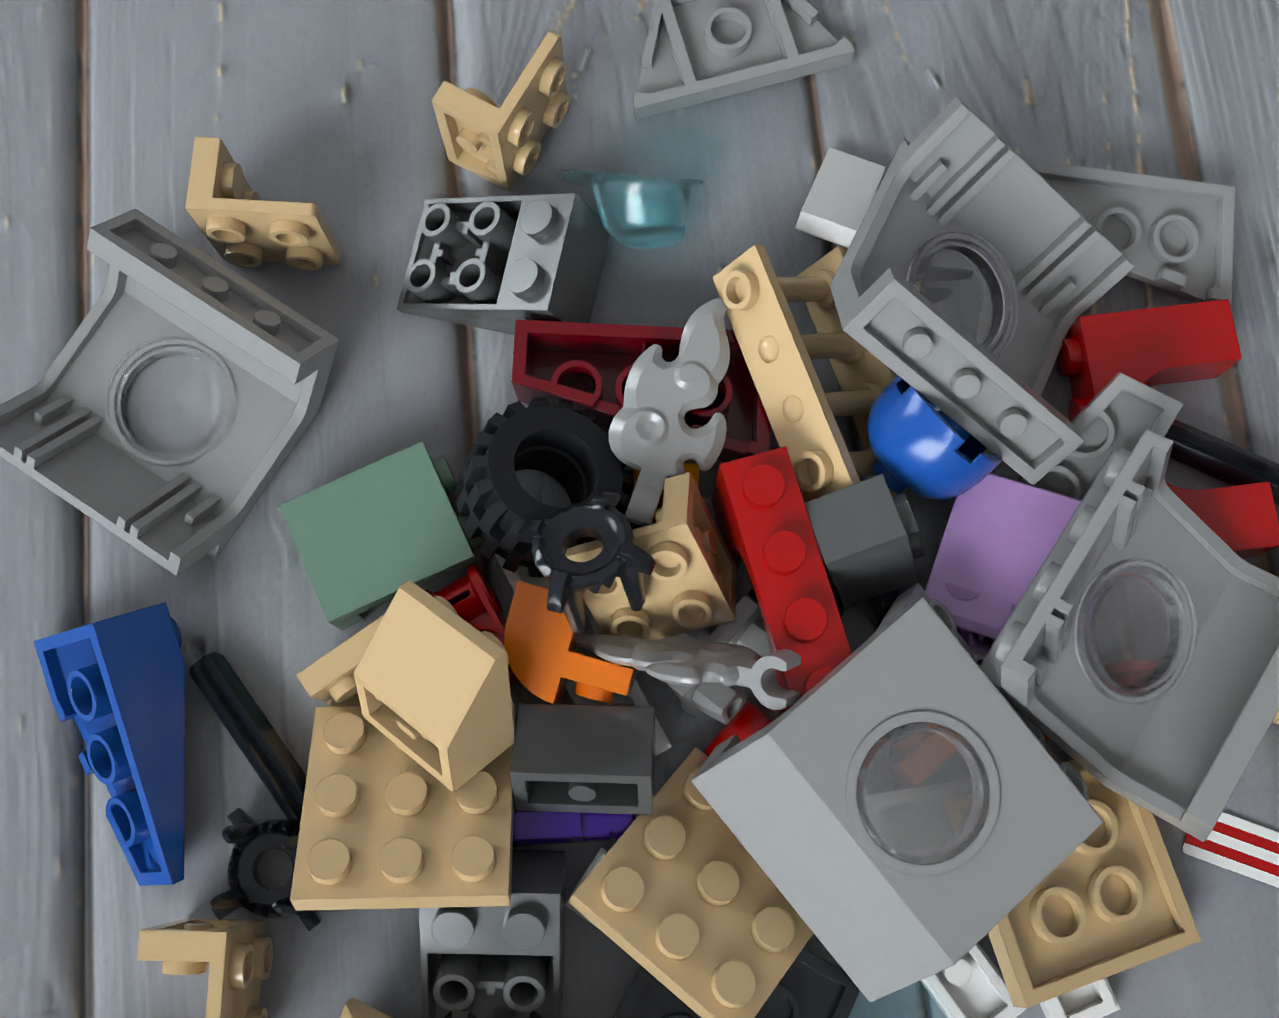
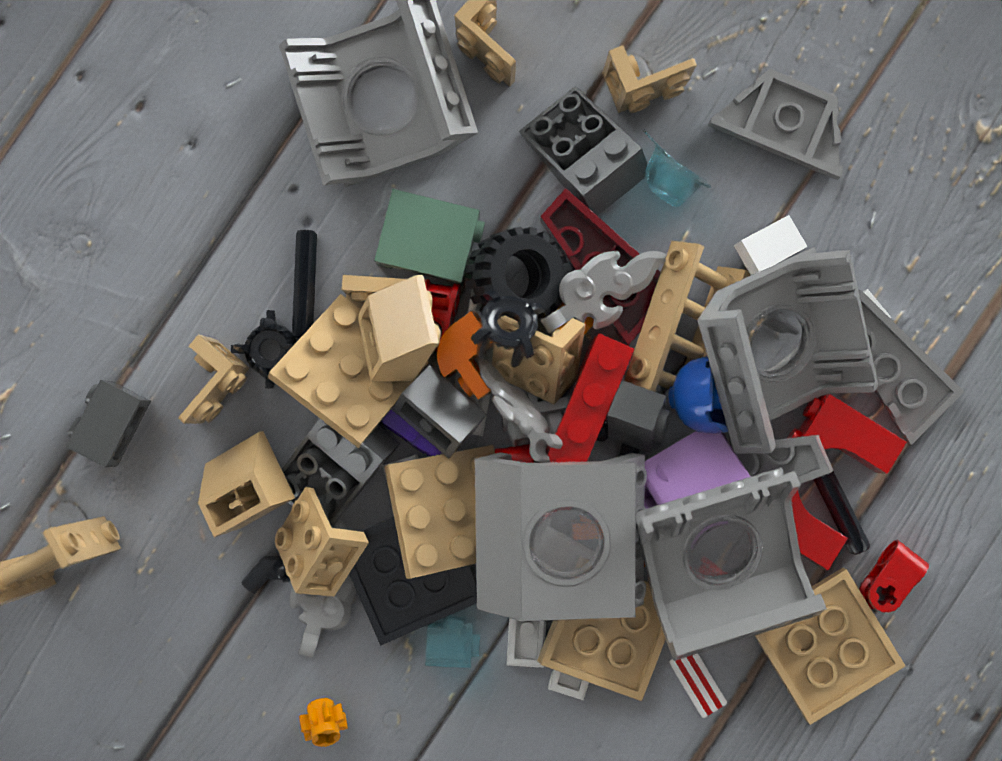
camera: 40 degrees right, 10 degrees up
blue wedge [34,602,185,886] -> none

